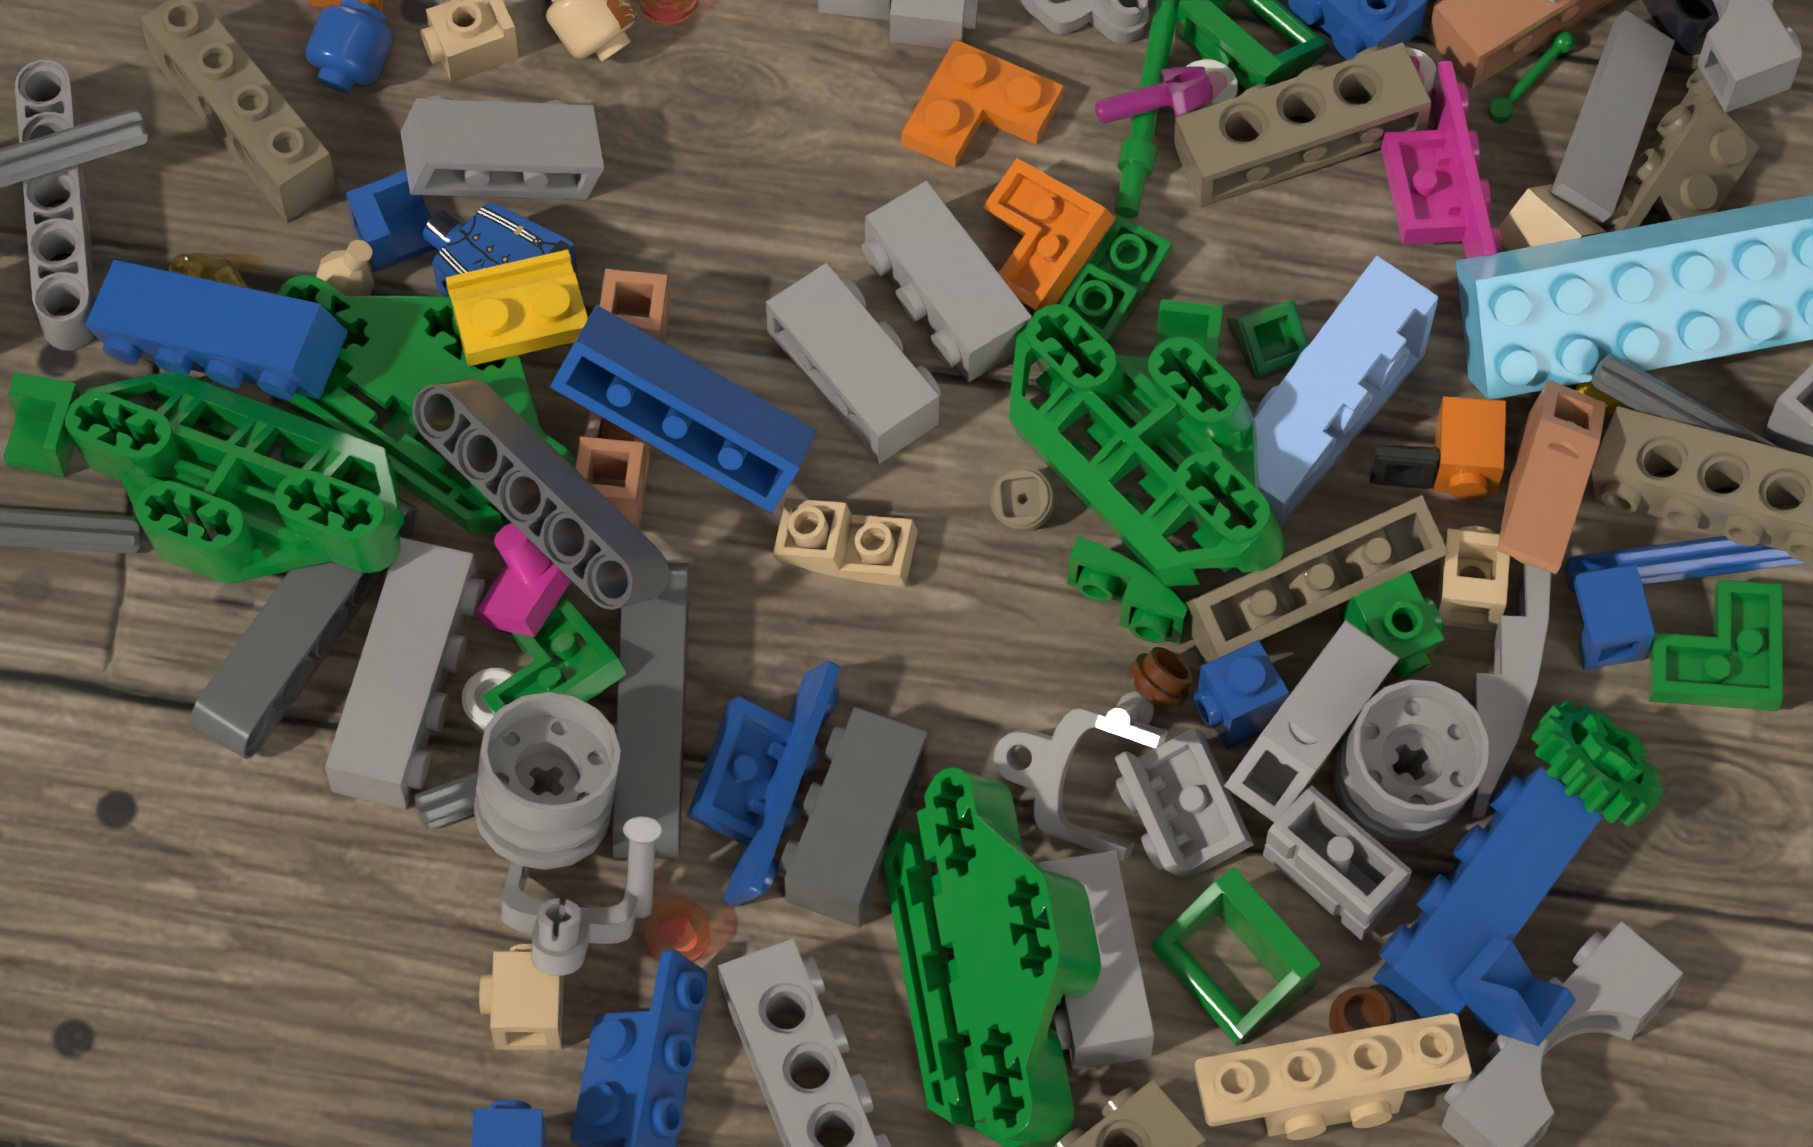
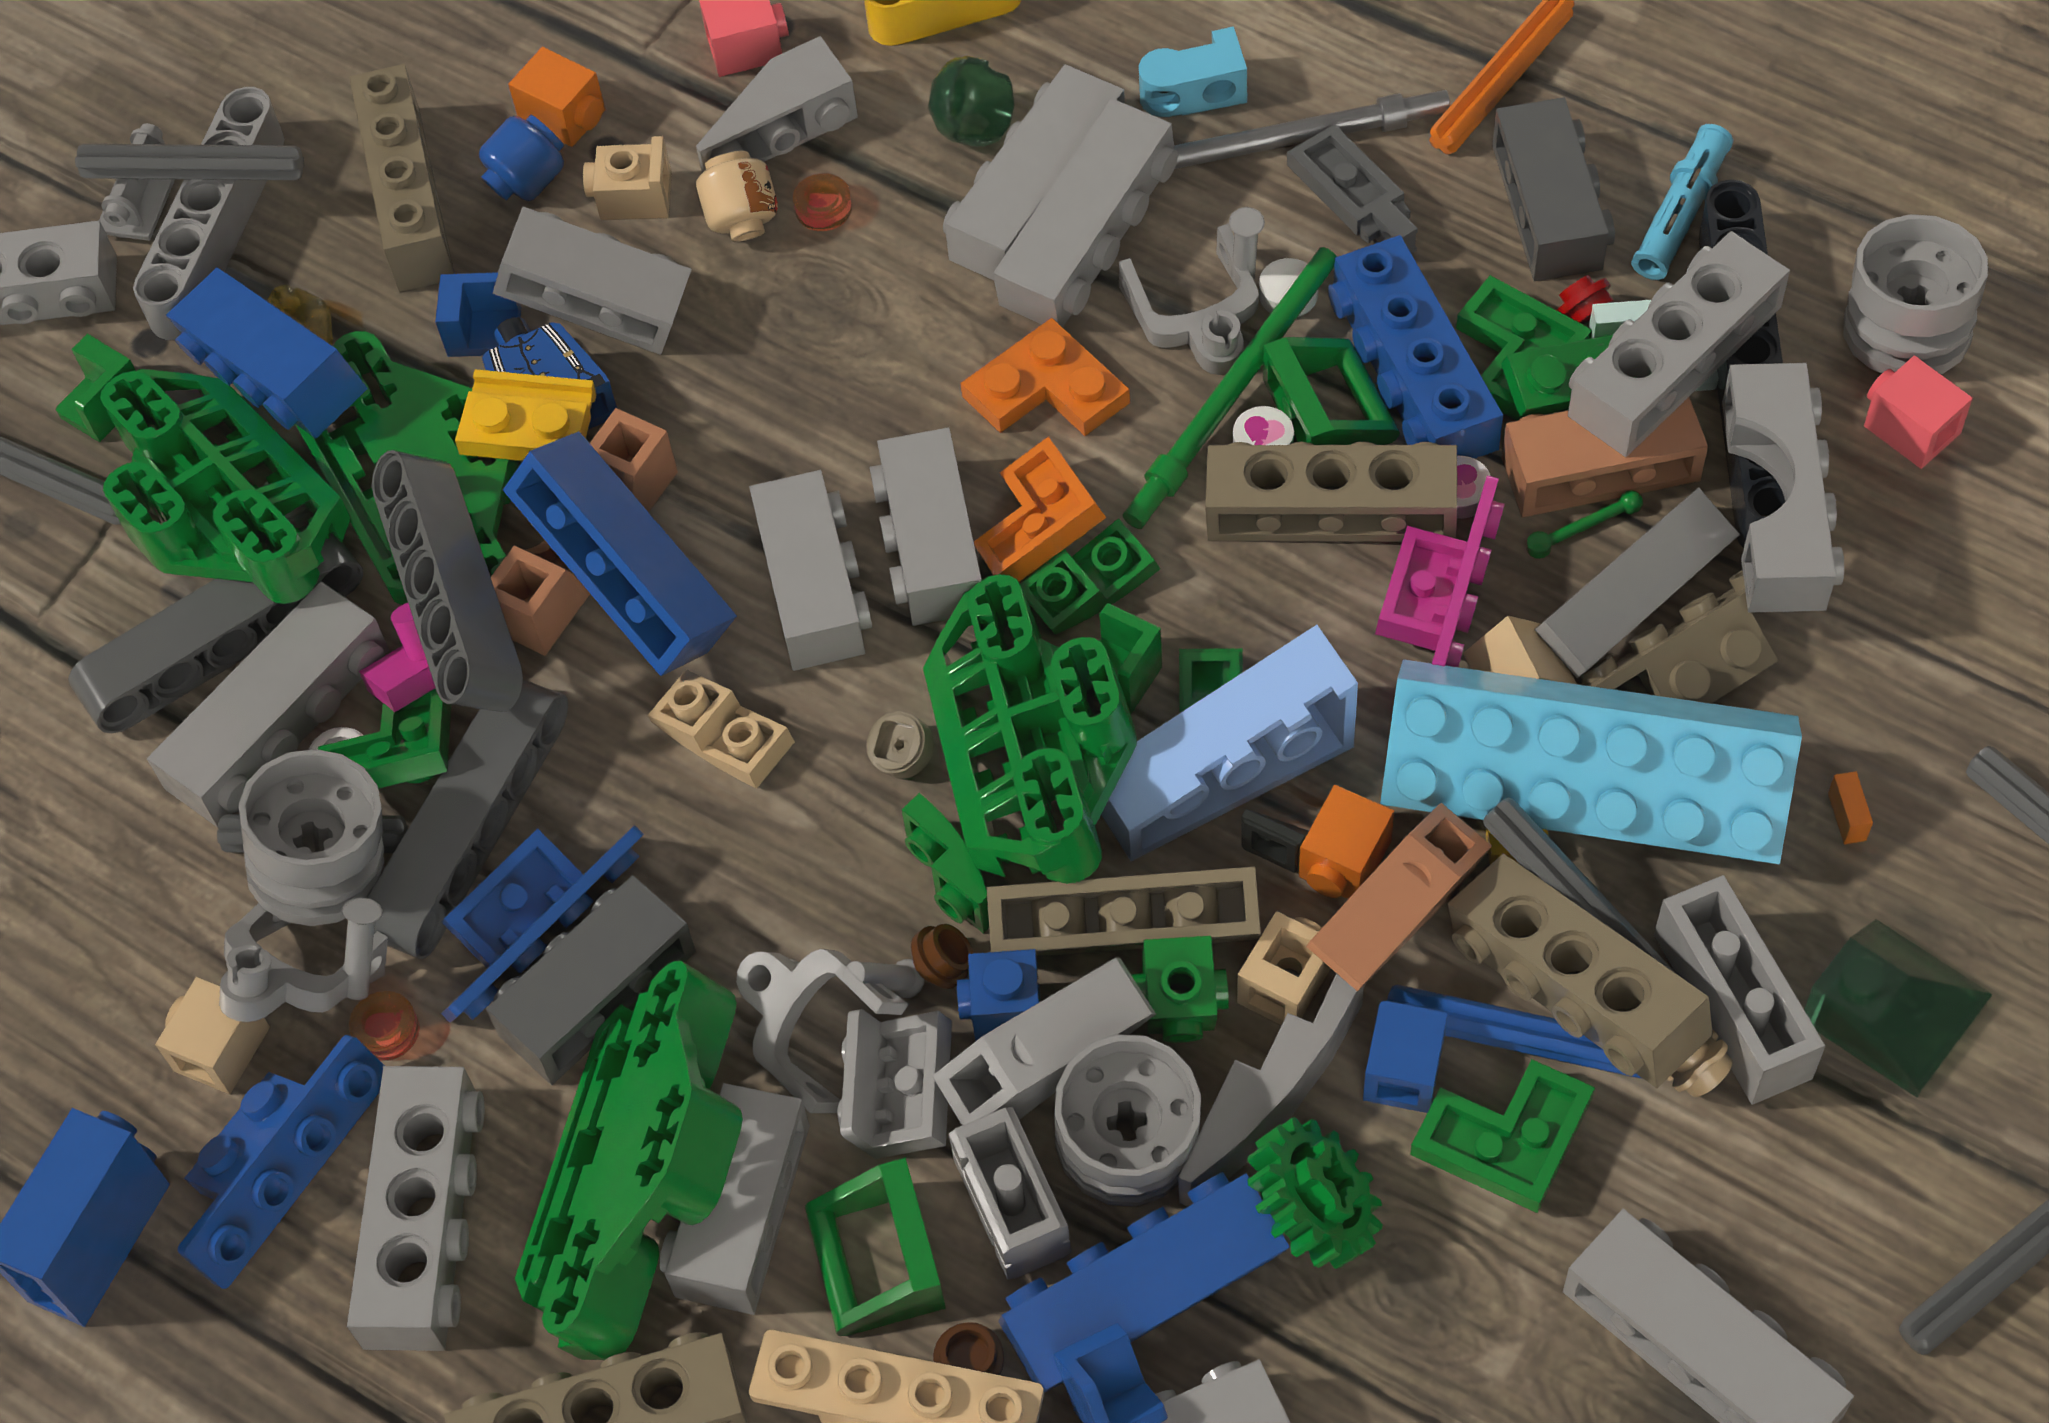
camera: 30 degrees right, 5 degrees down
tan rock [316,240,375,296] -> none
magenta bar [1095,66,1213,124] -> none

